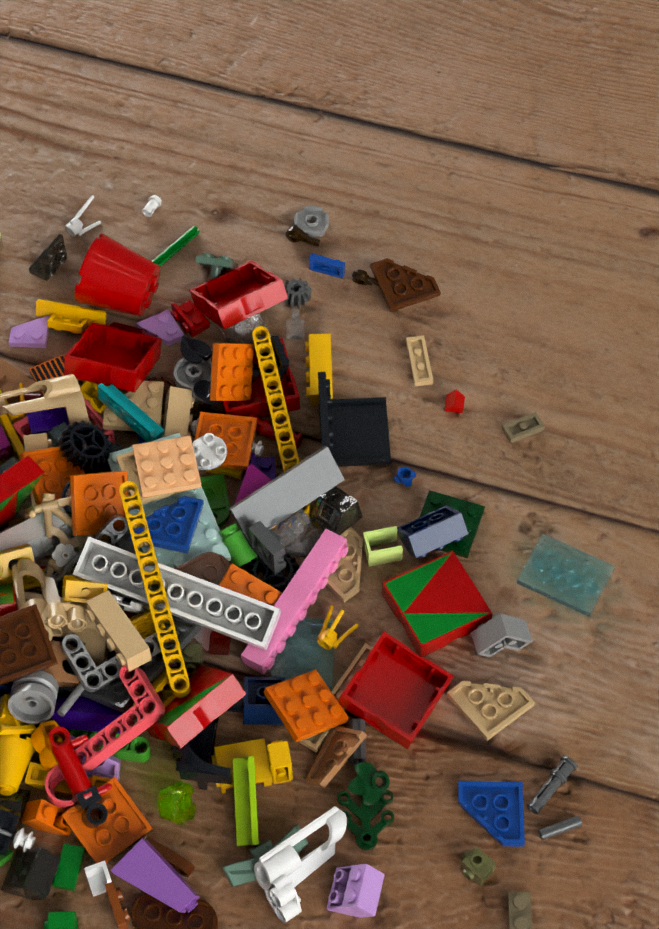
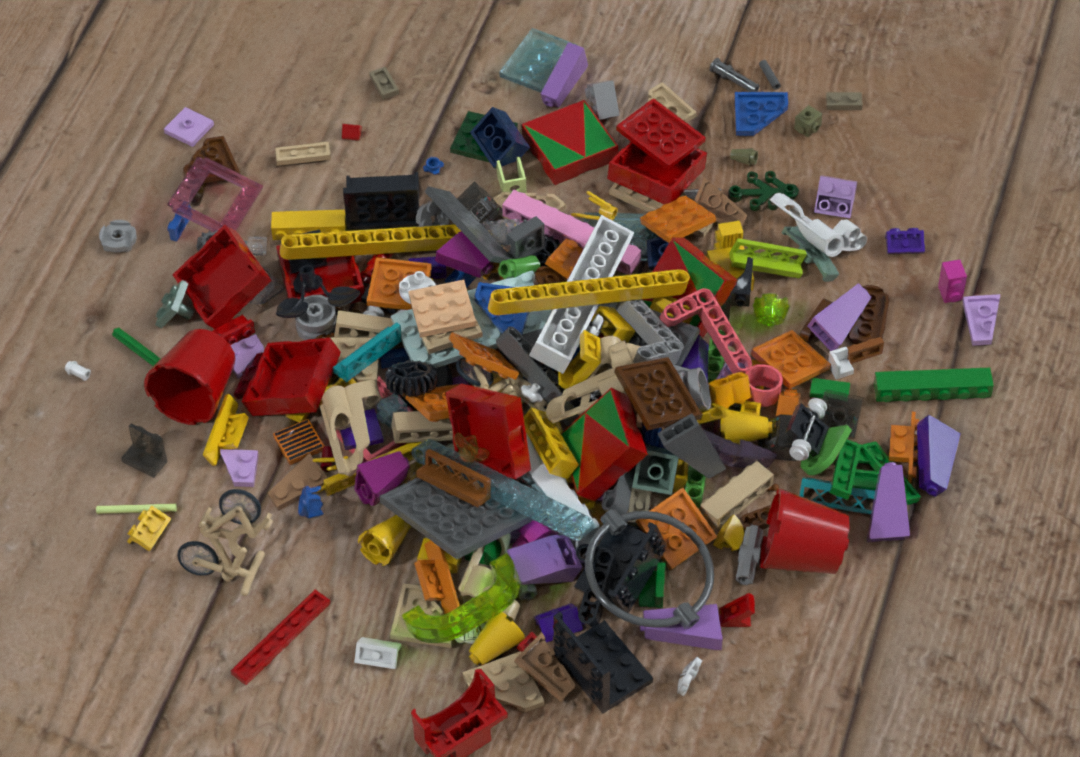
camera: 90 degrees left, 5 degrees down
red piece [45,726,112,828] -> none
white plant [65,195,101,237] -> none
tan brick [86,590,151,672] -> none
orange plate [210,343,254,401] -> none
dark brown plate [285,226,320,246] -> none
dark green plate [348,762,390,805] -> none
none -> lavender plate [164,107,214,147]
none -> clear pink hinge [167,157,263,232]
none -> medium lavender slope [541,42,588,108]
none -> red plate [616,98,706,170]
none -> olive cone [730,148,758,166]

